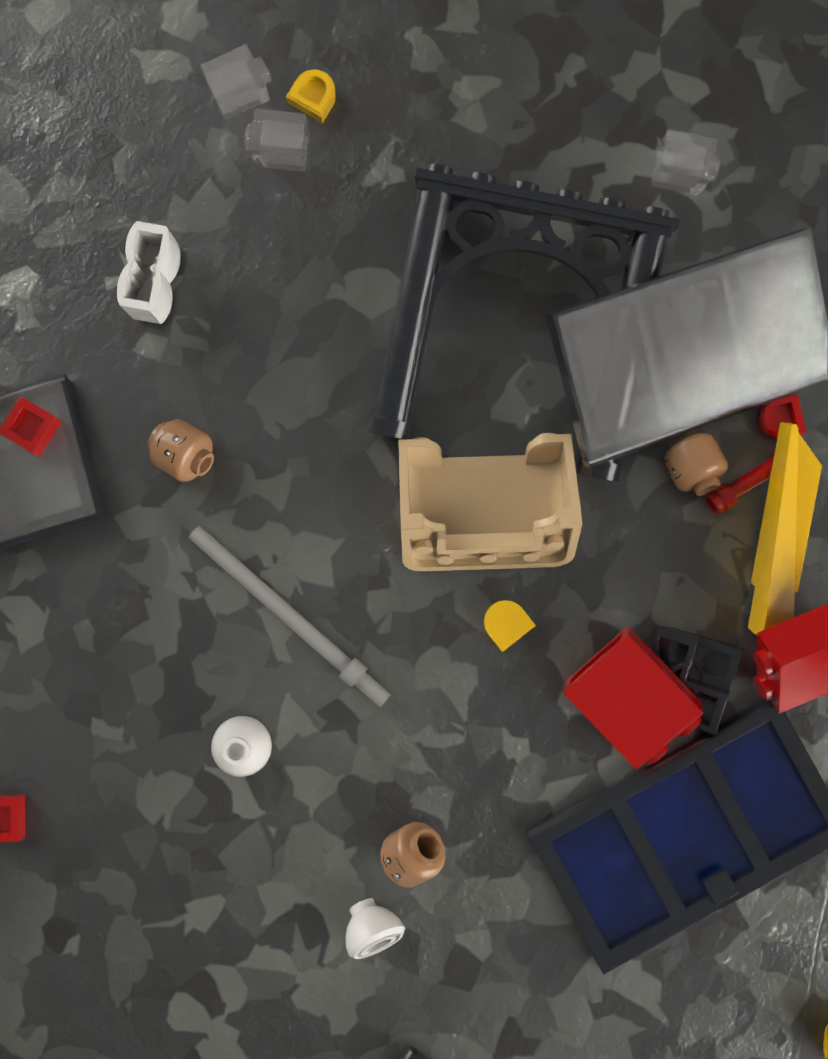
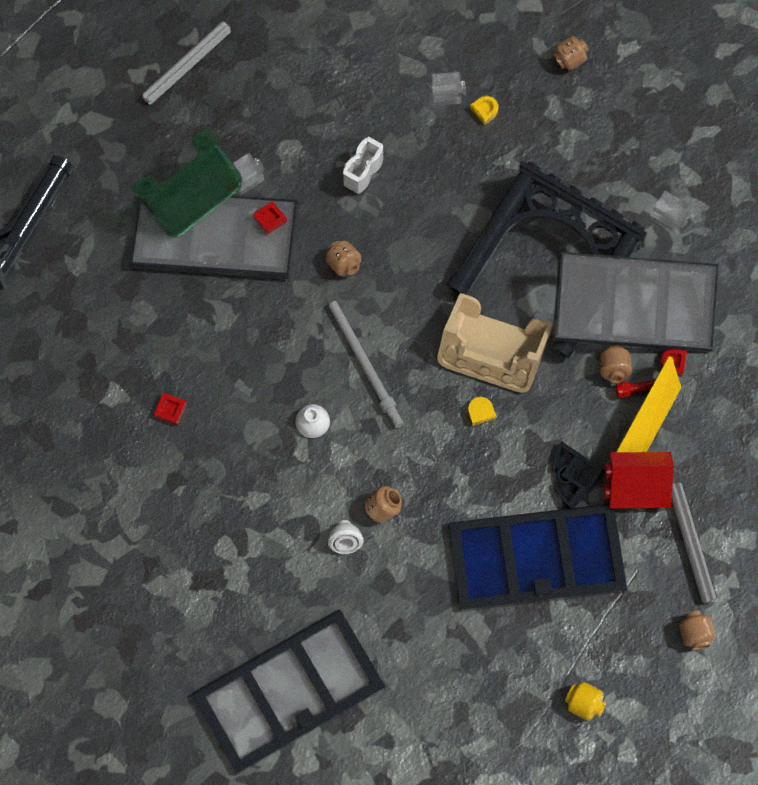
camera: 25 degrees right, 15 degrees down
clear brick [245,109,310,172] -> none
red brick [563,626,703,770] -> none

